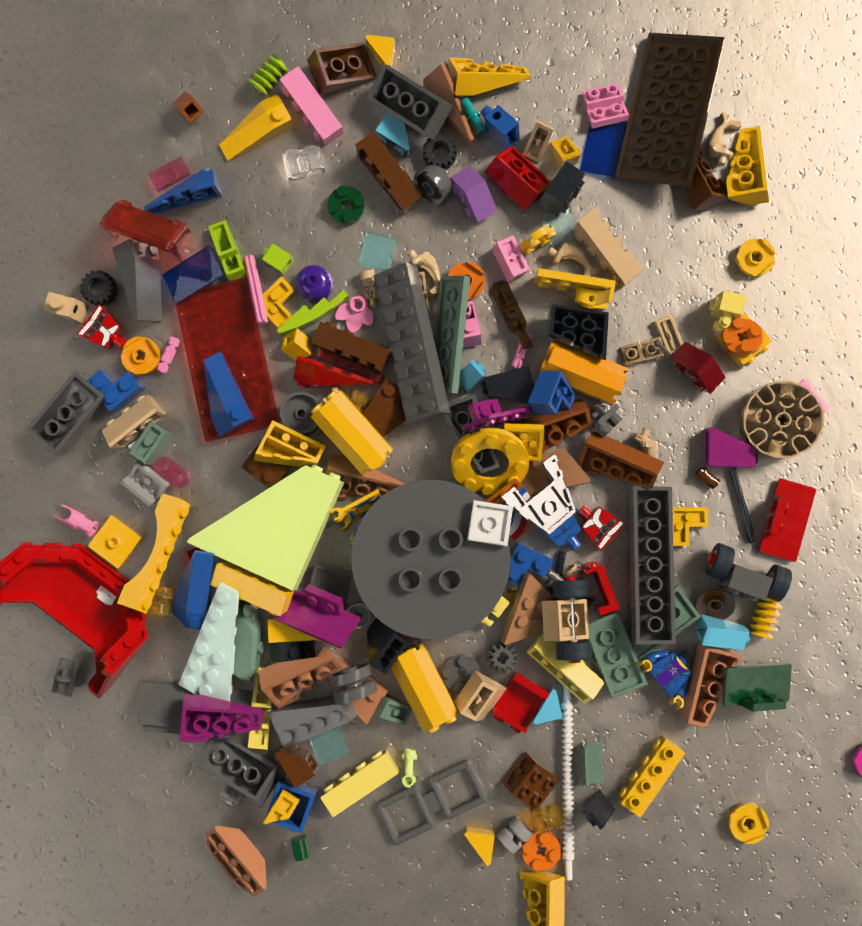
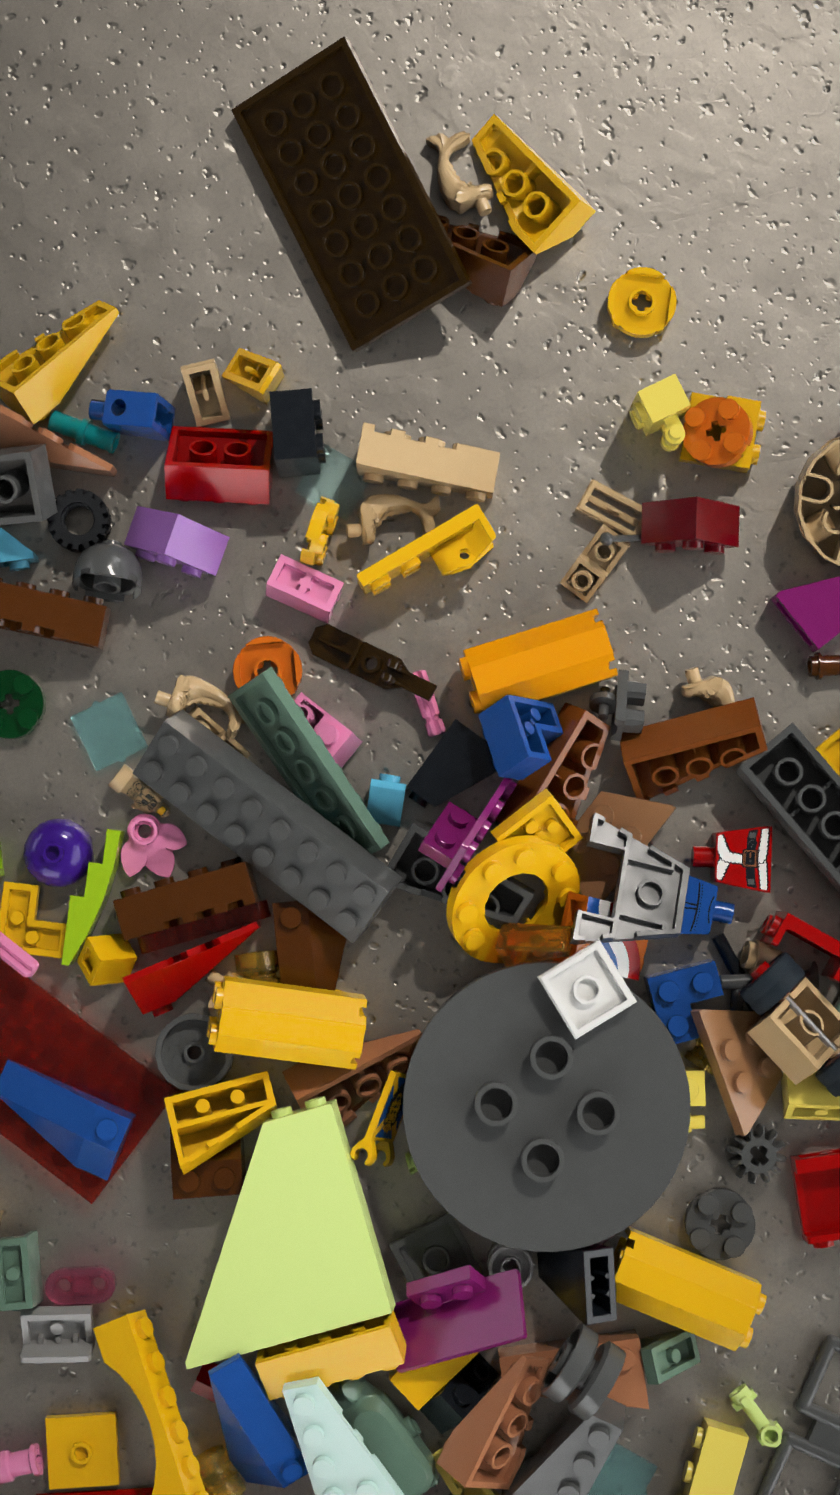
camera: 40 degrees left, 0 degrees up
tan slope [454,670,507,721] -> none
black wedge [547,304,609,360] -> none
clear blue piece [580,122,627,179] -> none
bright pink slope [582,83,629,128] -> none
none -> clear orange slope [495,923,572,966]

